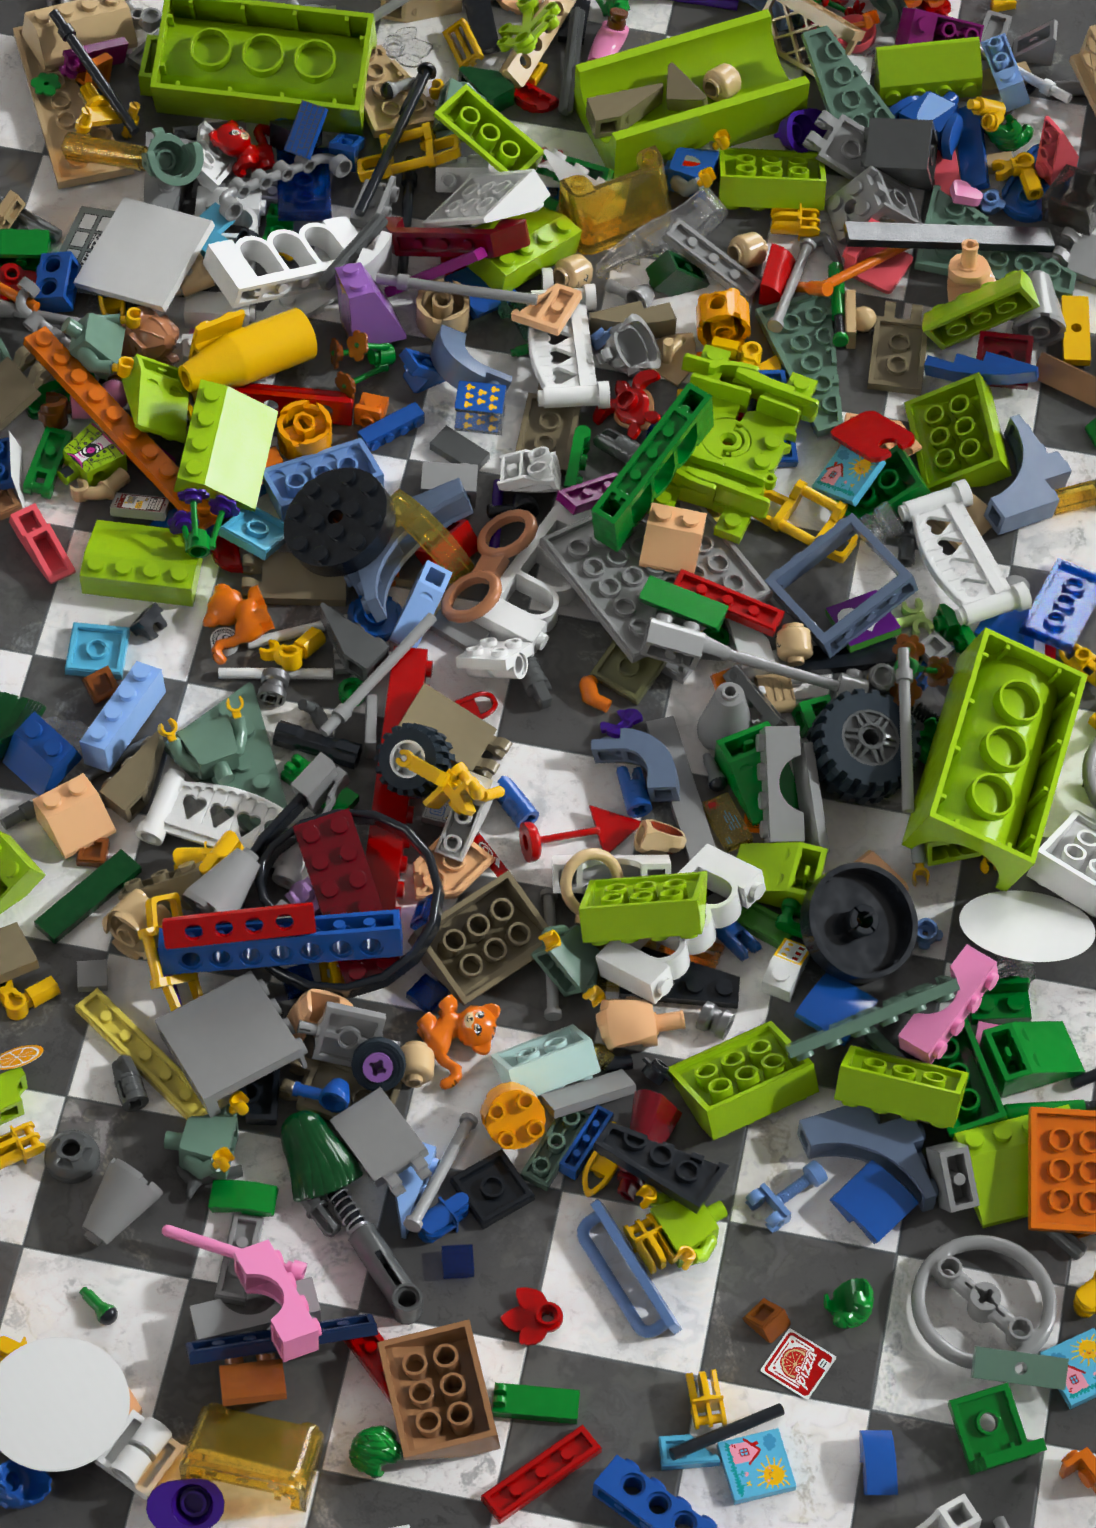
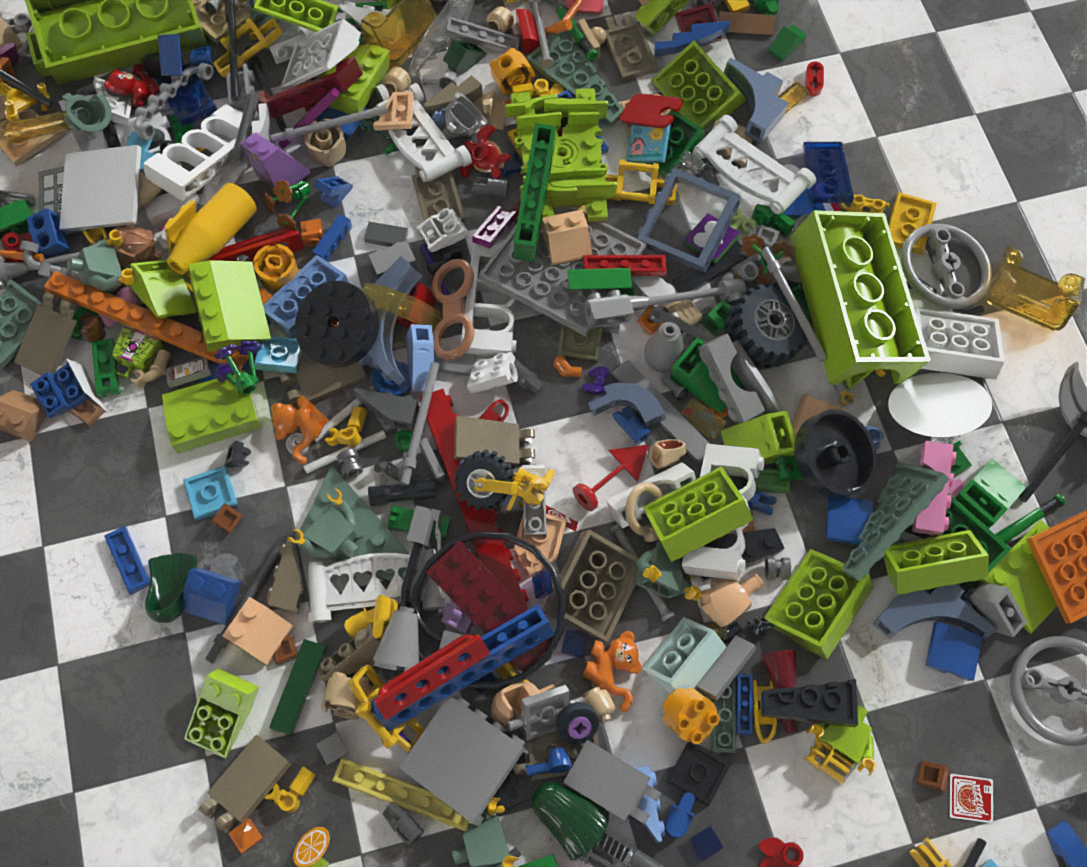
camera: 25 degrees left, 10 degrees up
coral slope [9,503,76,584] -> none
light blue brick [79,661,166,772] -> none
red tile [211,535,243,573] -> none
light grey bar [403,1112,478,1233] -> none
sand blue arch [430,325,512,394] -> none
piece [454,380,506,435] -> none
blue hinge [497,776,539,828] -> none
green plate [564,425,591,489] -> none
medium blue piece [577,1199,682,1338] -> none
medium blue bar [745,1160,828,1233] -> none
white slope [762,938,810,1003] -> none
tan head [775,622,813,666] -> none
green hair [824,1278,874,1329] -> none

